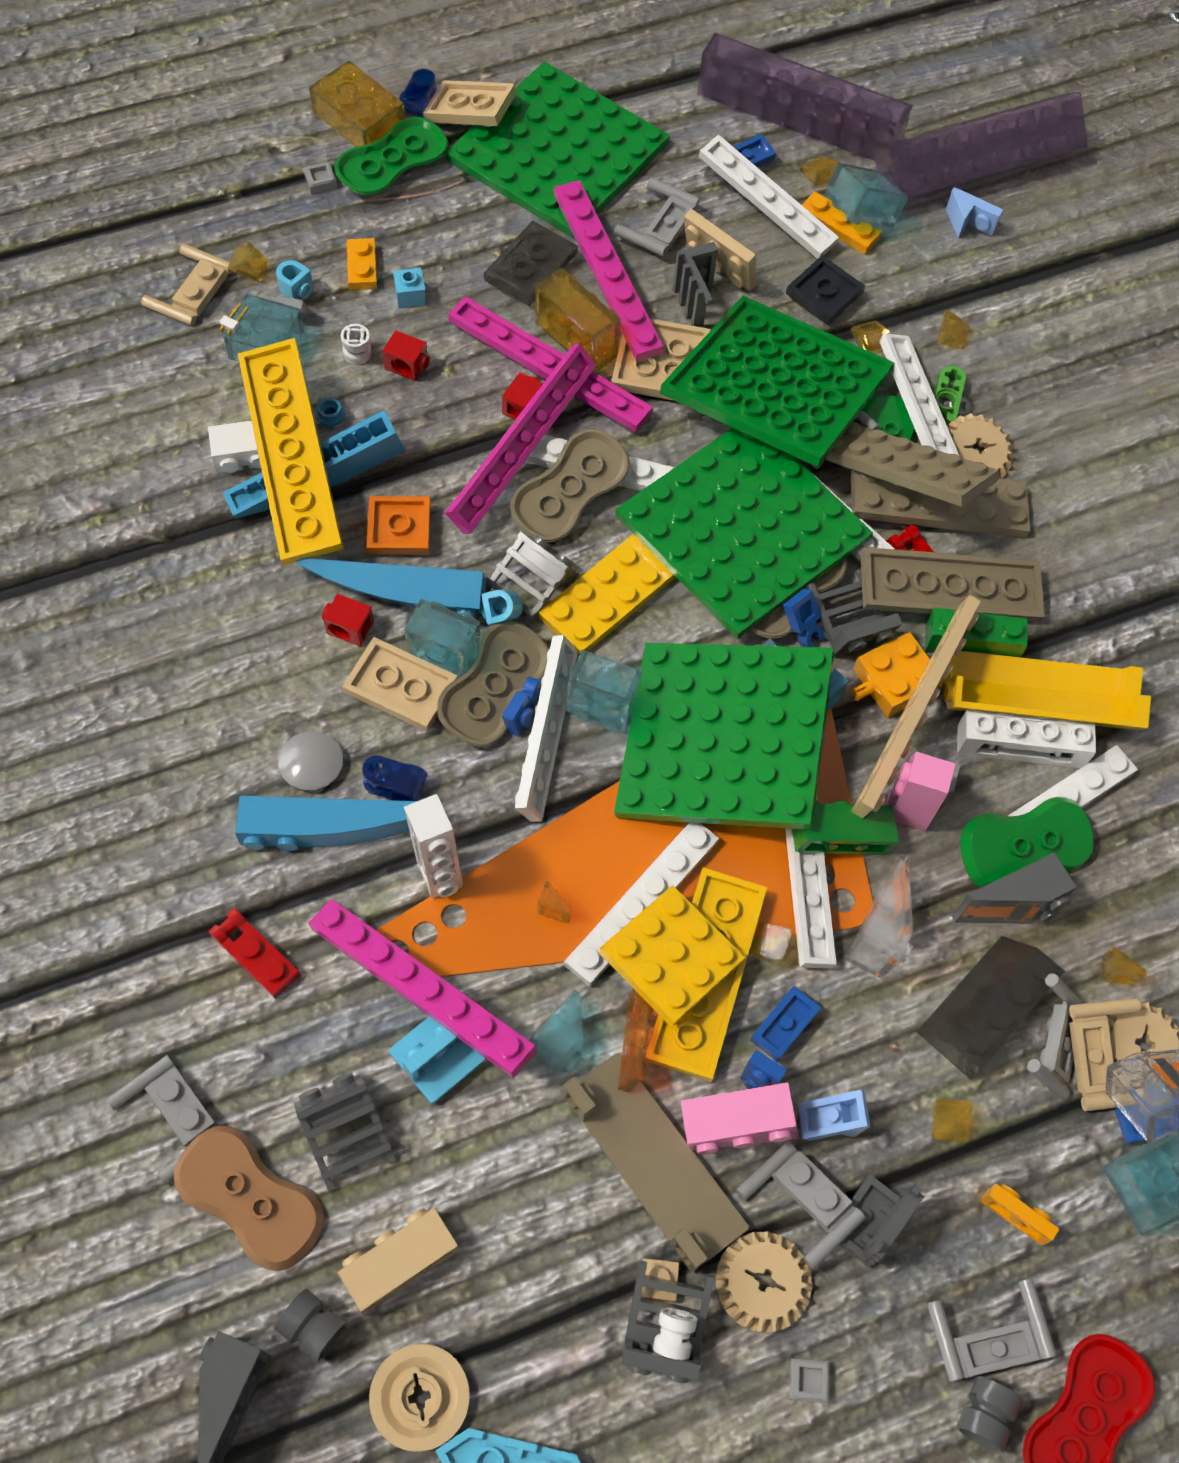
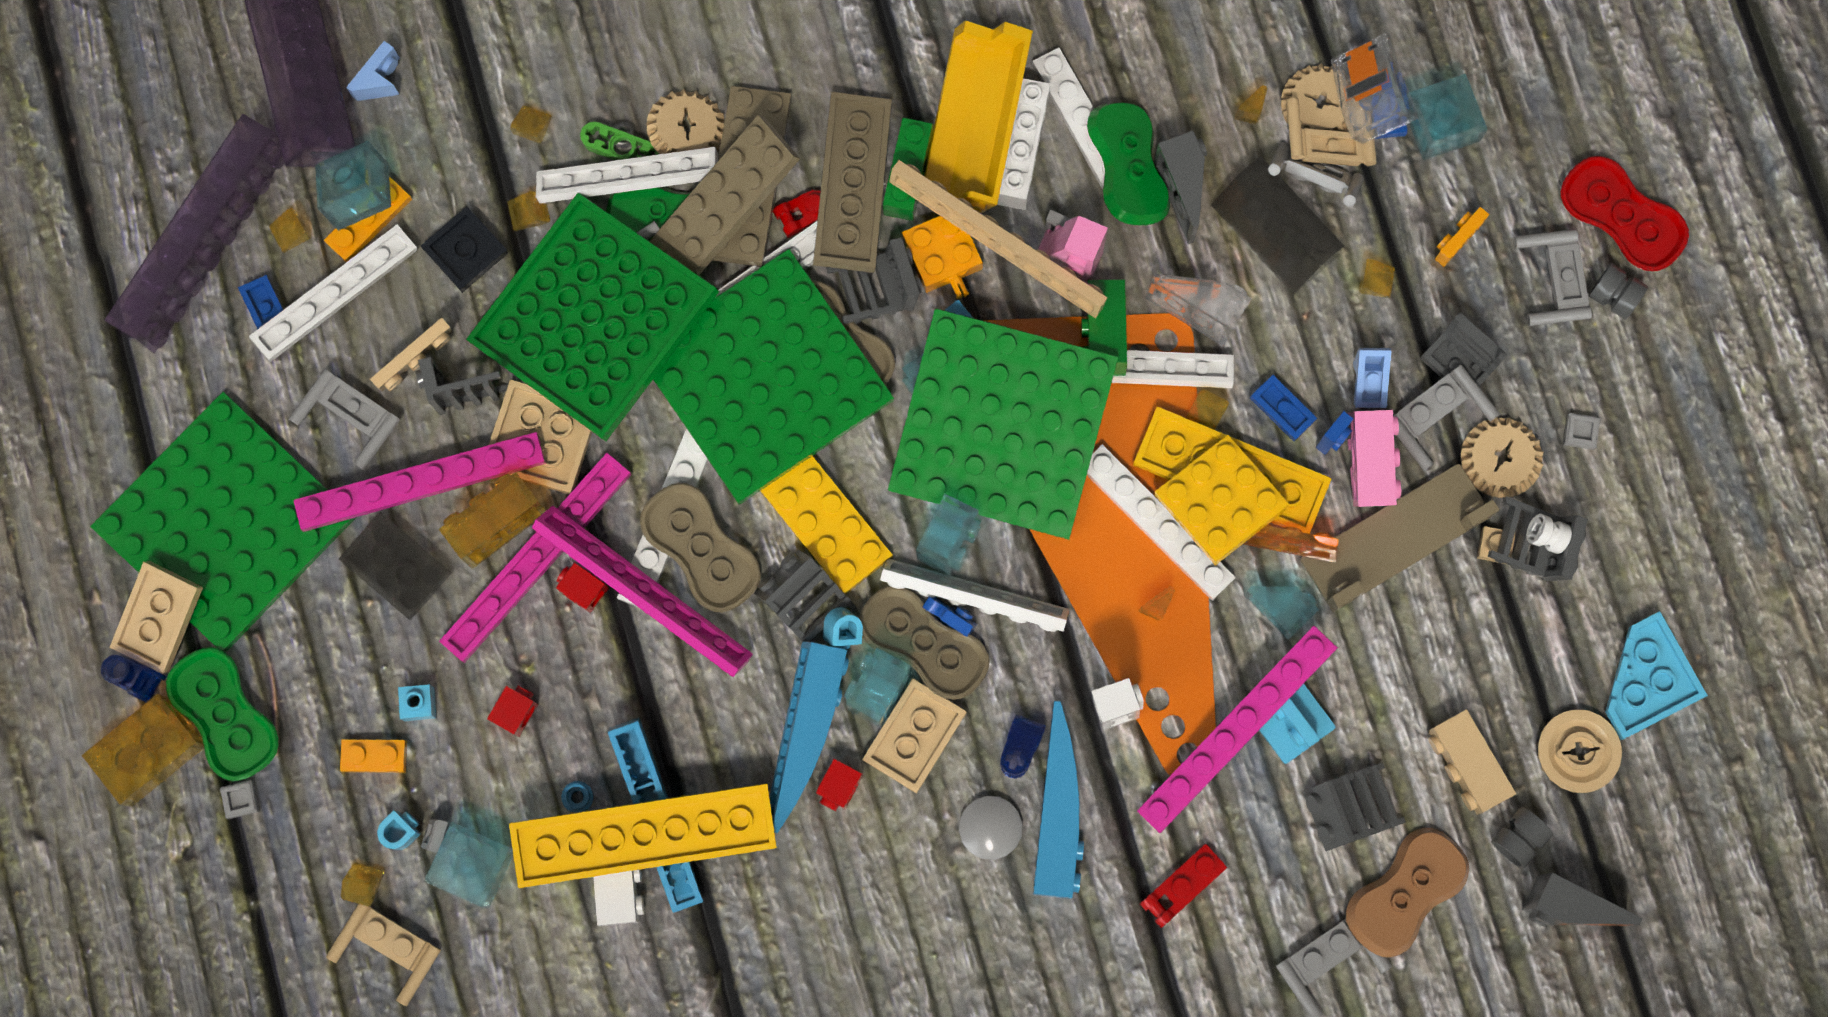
camera: 75 degrees left, 15 degrees up
piece [219,303,249,337] -> none
white wheel [341,324,372,365] -> none
orange plate [366,496,431,555] -> none
blue plate [783,589,824,647] -> none

